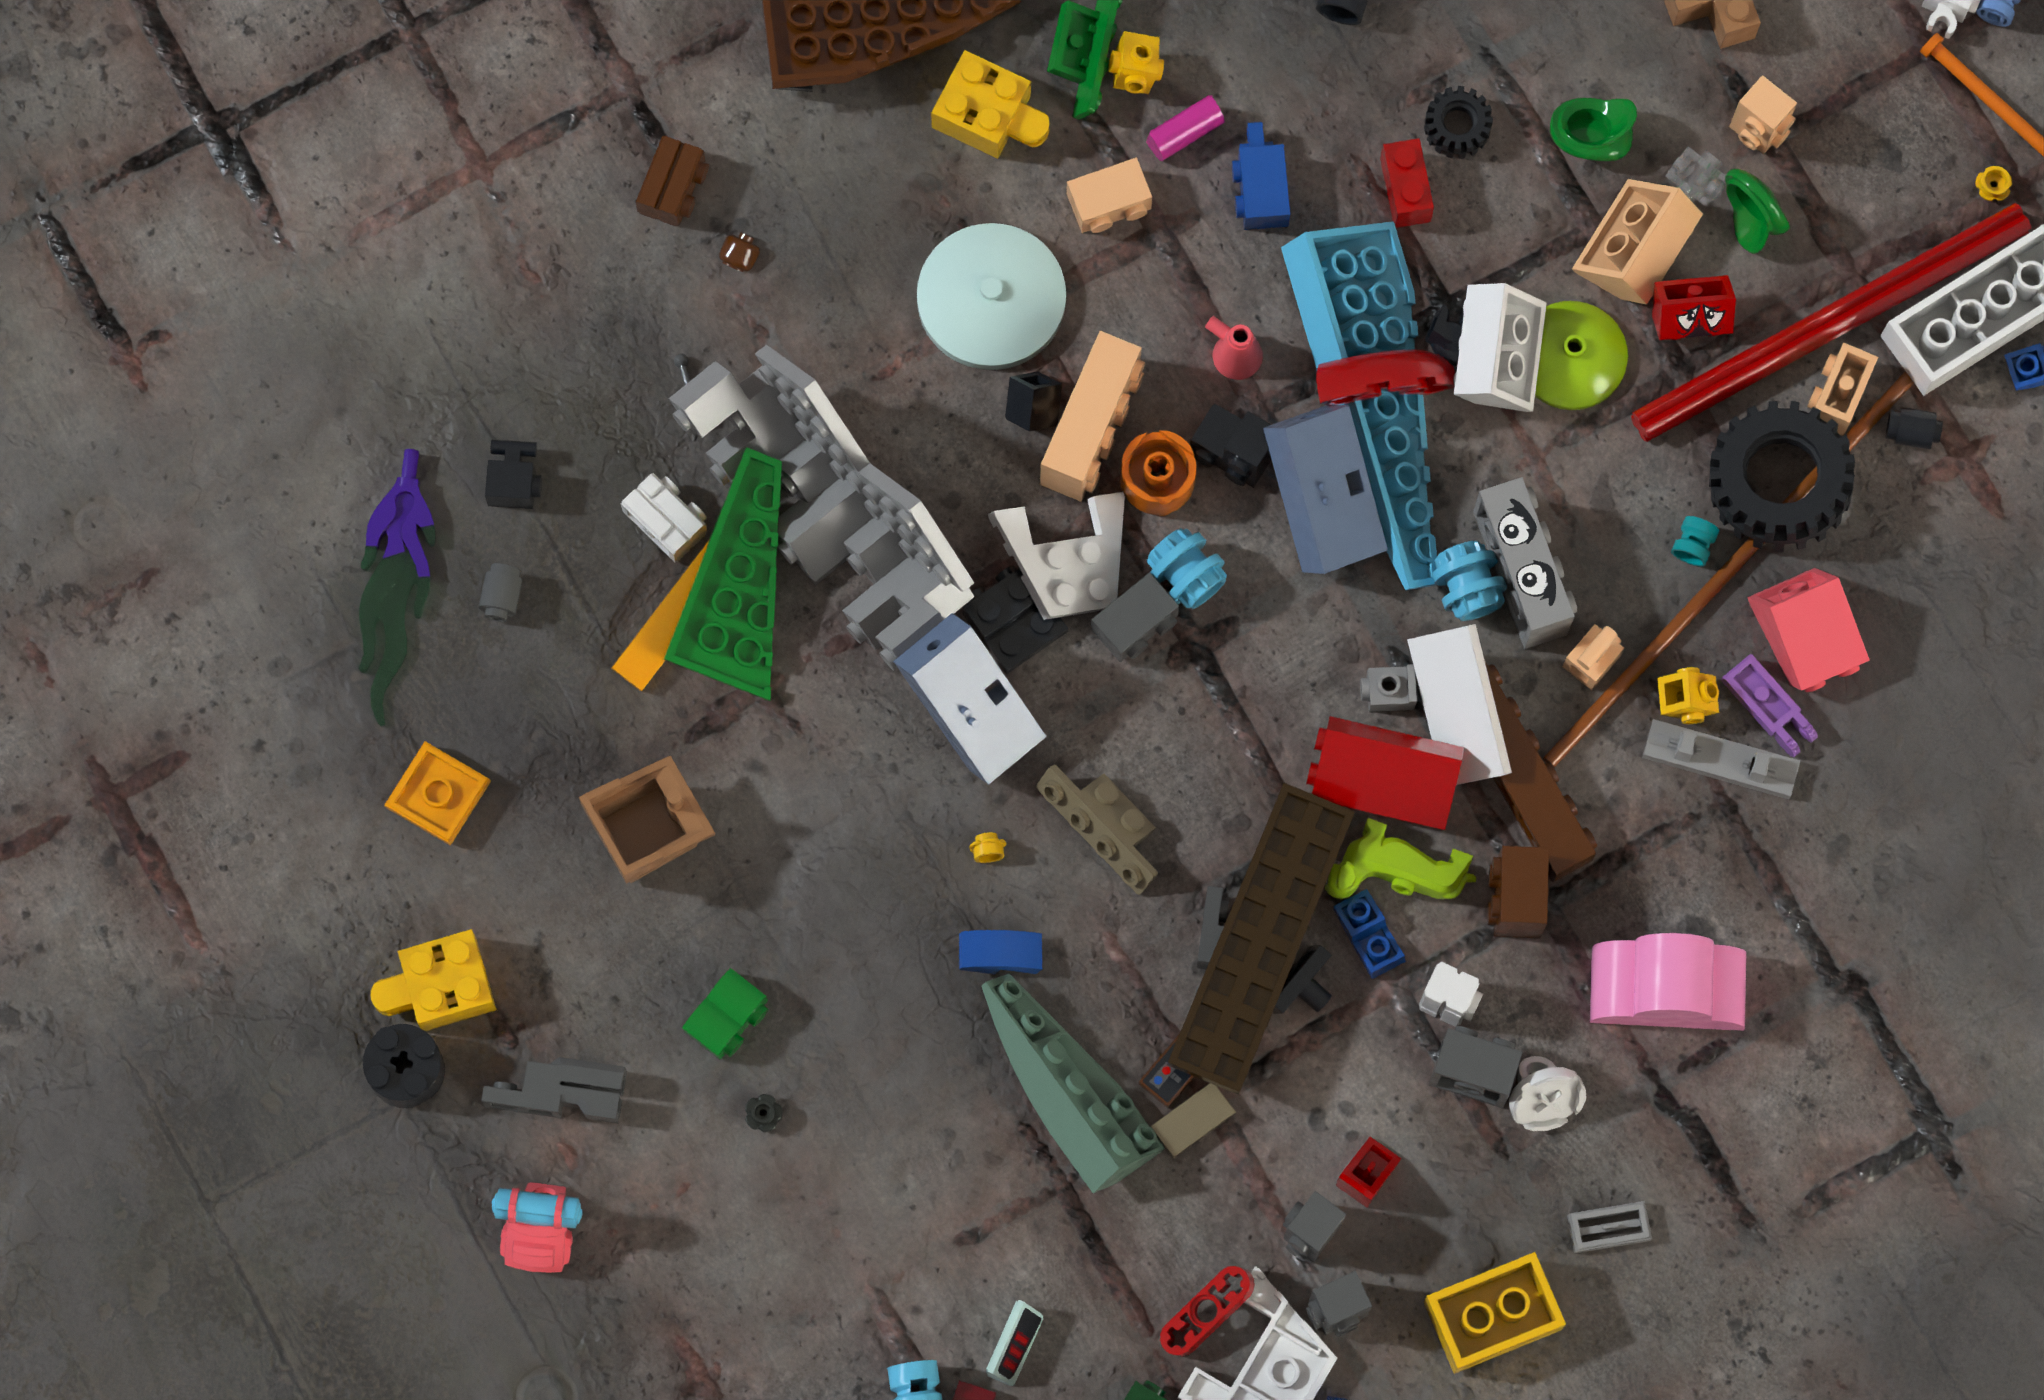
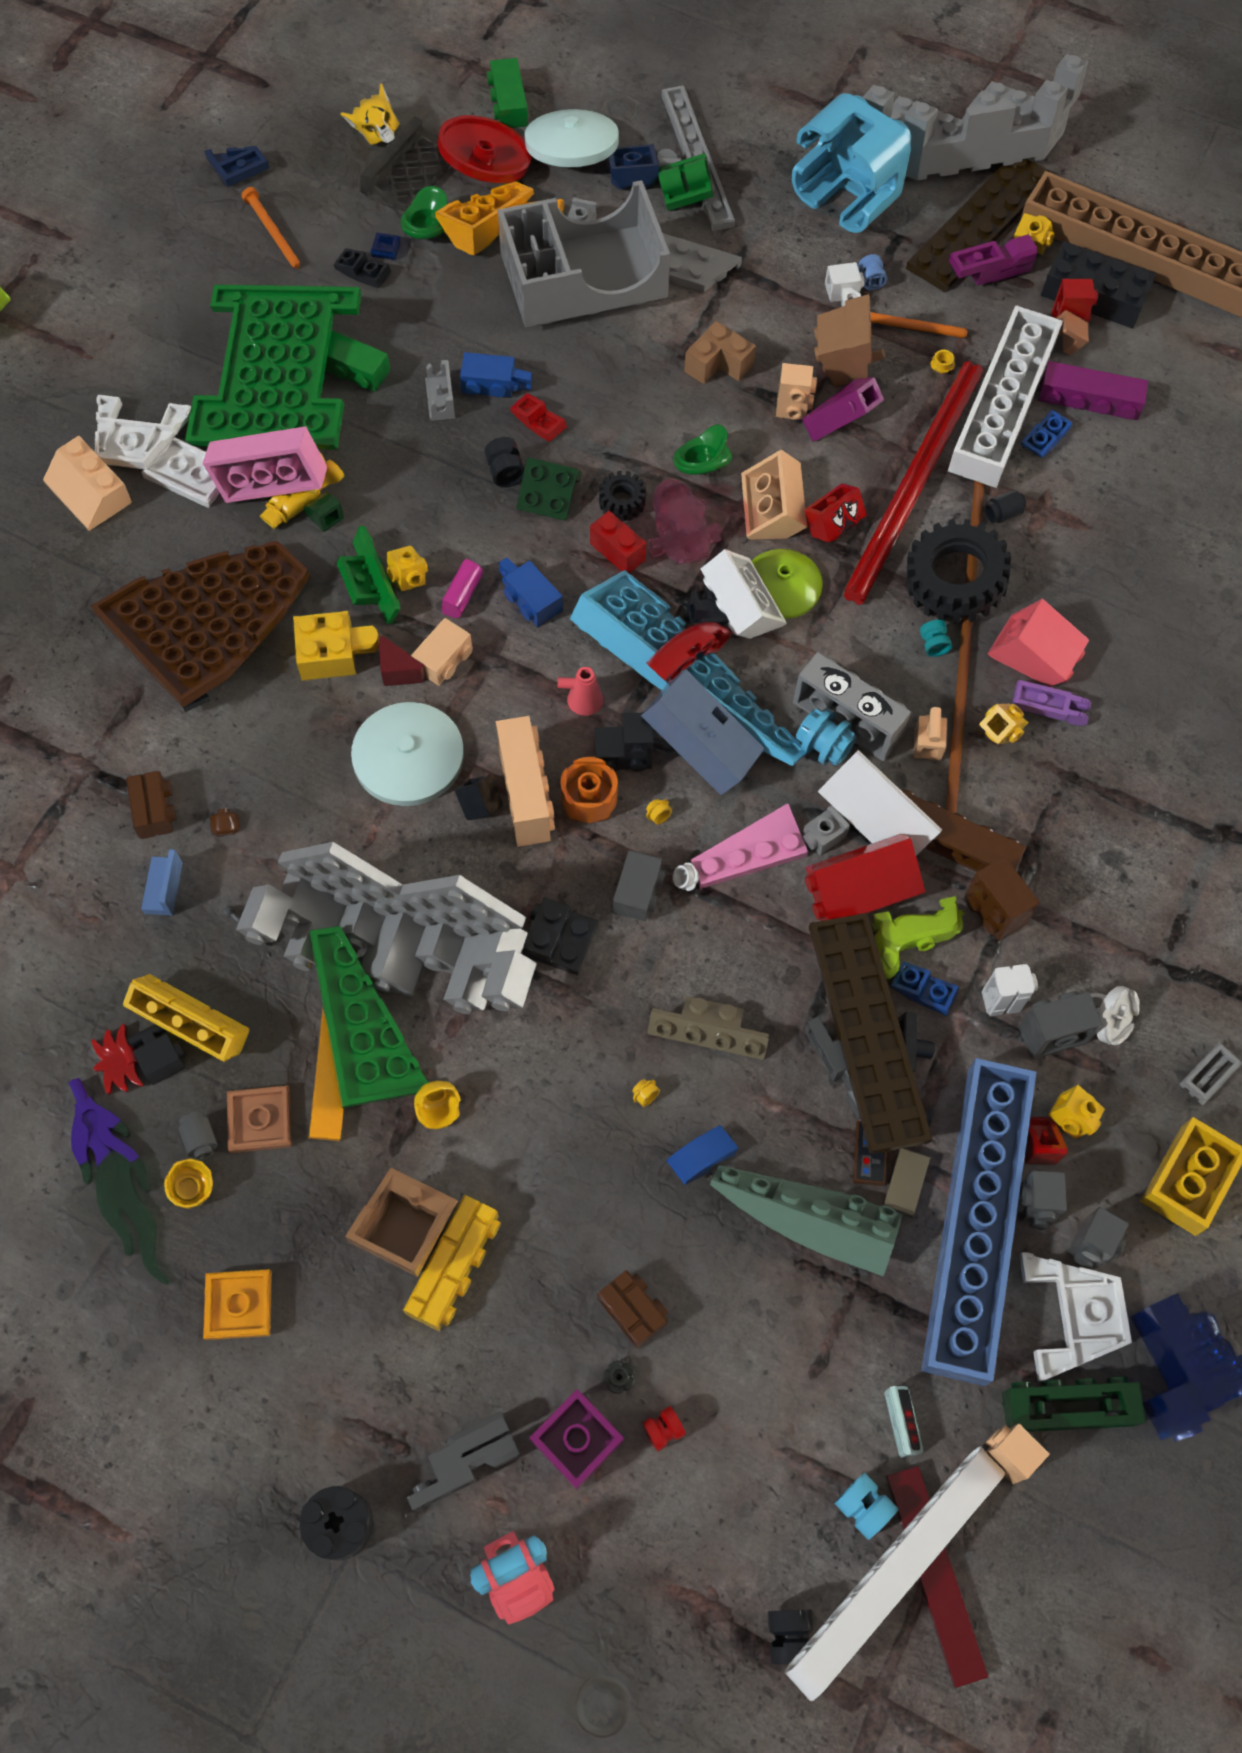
camera: 35 degrees left, 10 degrees down
yellow brick [371,929,497,1031] -> none
white brick [621,473,708,563] -> none
green brick [682,968,769,1060] -> none
brick [893,613,1047,785] -> none
white wing [988,492,1125,620] -> none
medium azure piece [1147,528,1227,609] -> none
red beam [1160,1266,1255,1356] -> none
bright pink brick [1590,933,1746,1031] -> none
light grey hinge [1642,719,1800,800] -> none
clear brick [1665,146,1726,207] -> none
green piece [1725,168,1790,254] -> none
light nougat brick [1807,342,1878,436] -> none
none -> red piece [91,1023,144,1095]
none -> yellow brick [123,974,250,1062]
none -> medium blue panel [141,849,183,916]
none -> yellow hair [164,1158,213,1209]
none -> nougat tile [227,1085,292,1154]
none -> dark red slope [379,635,426,686]
none -> yellow brick [403,1195,501,1332]
none -> yellow hair [414,1080,461,1130]
none -> dark green bracket [516,457,582,521]
none -> magenta brick [529,1389,624,1491]
none -> reddish brown brick [597,1270,668,1349]
none -> red wheel [641,1406,686,1452]
none -> yellow plate [646,799,672,825]
none -> clear pink helmet [649,478,723,565]
none -> white plate [673,863,699,891]
none -> bright pink wing [691,803,808,889]
none -> magenta slope [802,377,884,441]
none -> medium nougat piece [814,294,885,387]
none -> medium blue brick [921,1058,1036,1386]
none -> yellow brick [1048,1085,1105,1139]

